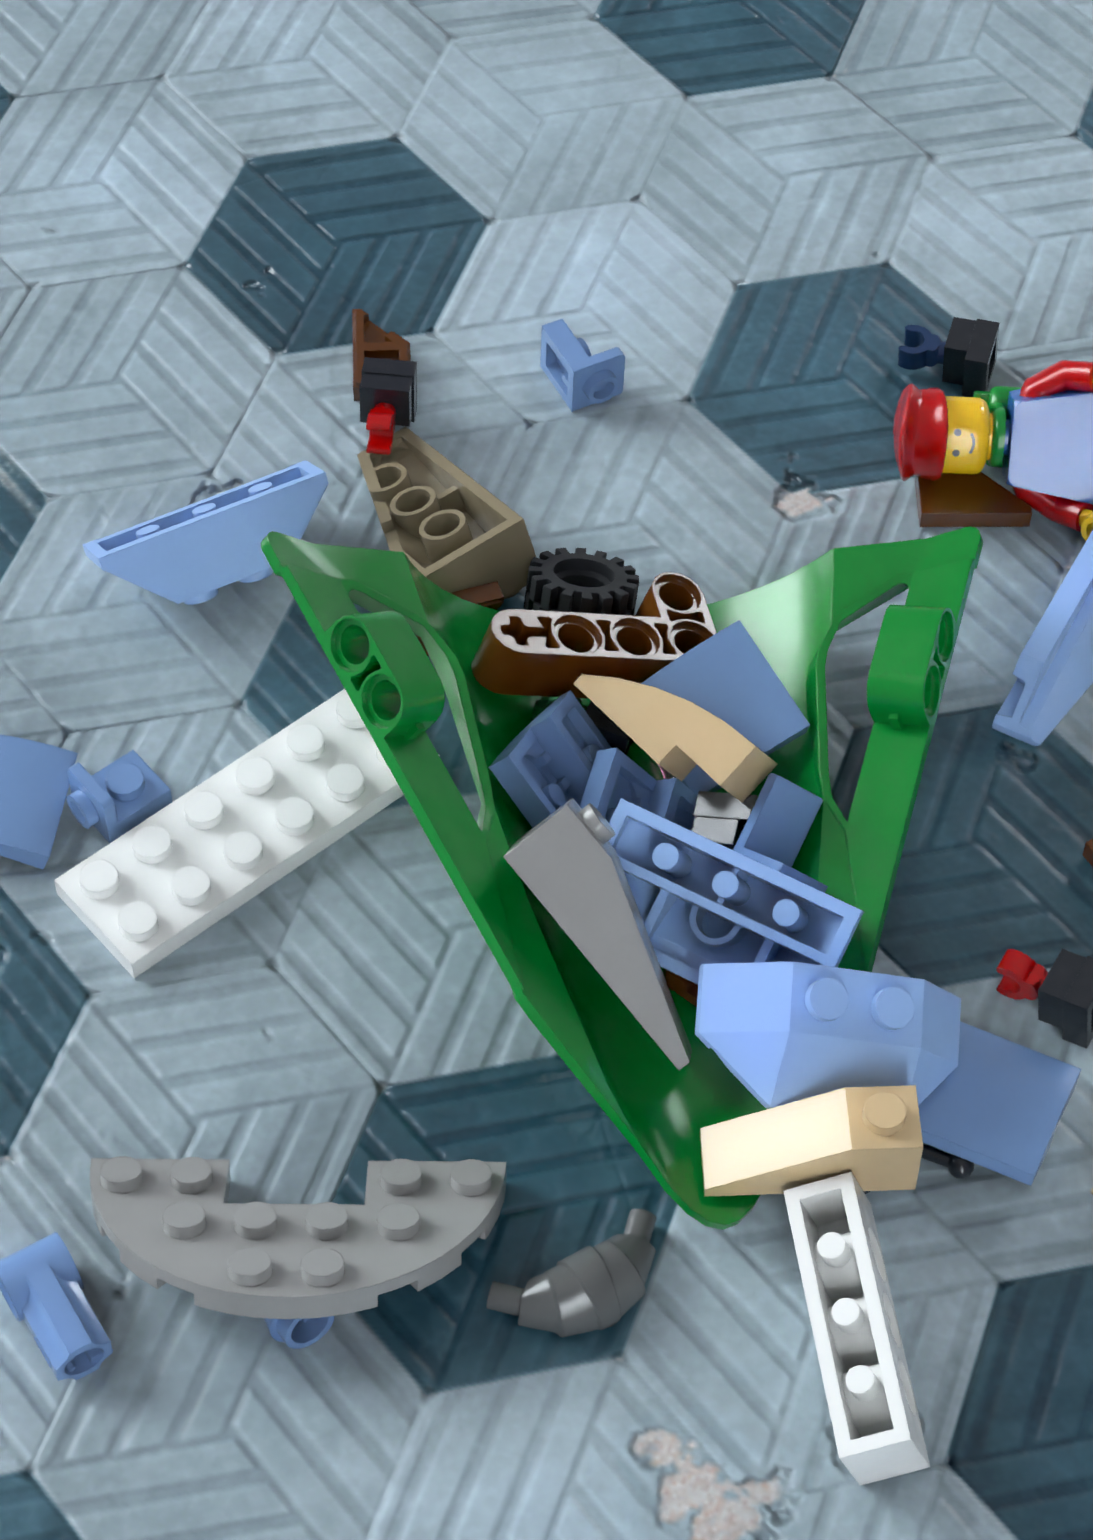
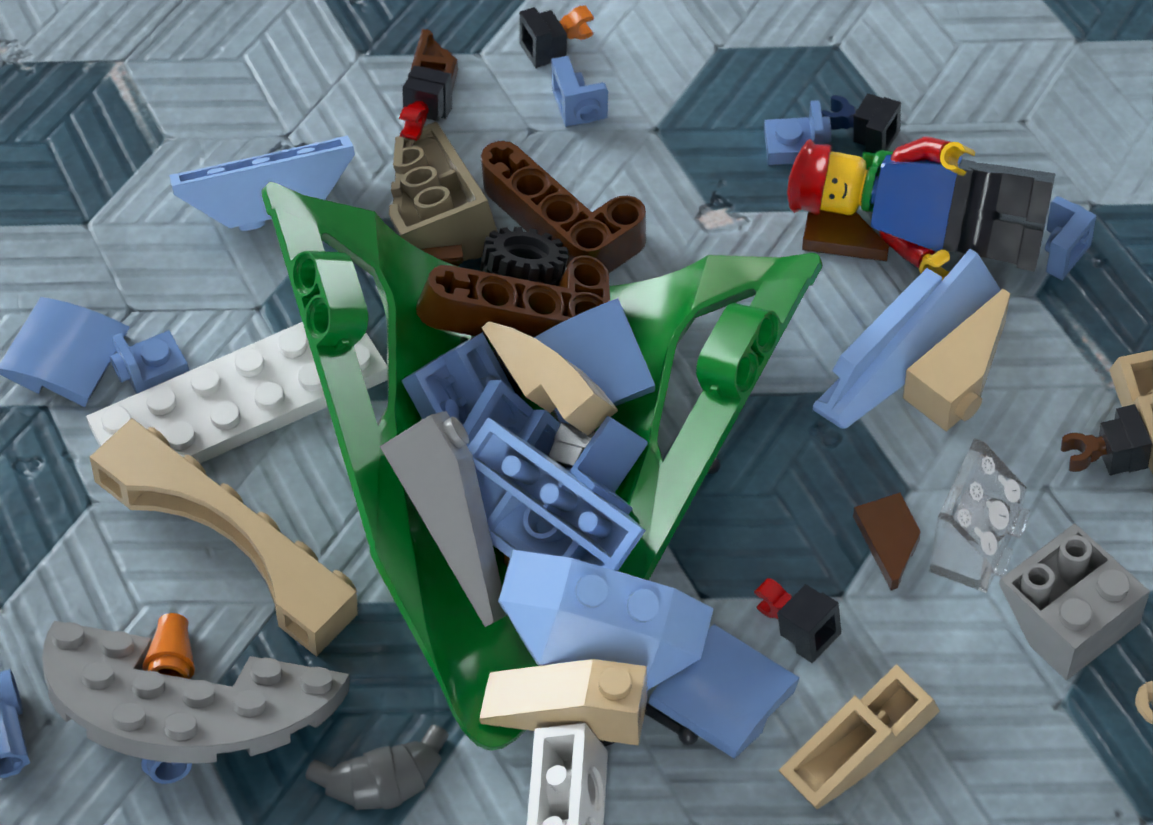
camera: 15 degrees right, 0 degrees up
none -> tan arch [90,418,358,657]
none -> orange cone [142,613,195,679]
none -> reddish brown beam [481,141,646,273]
none -> black piece [519,5,594,68]
none -> medium blue bracket [764,100,831,165]

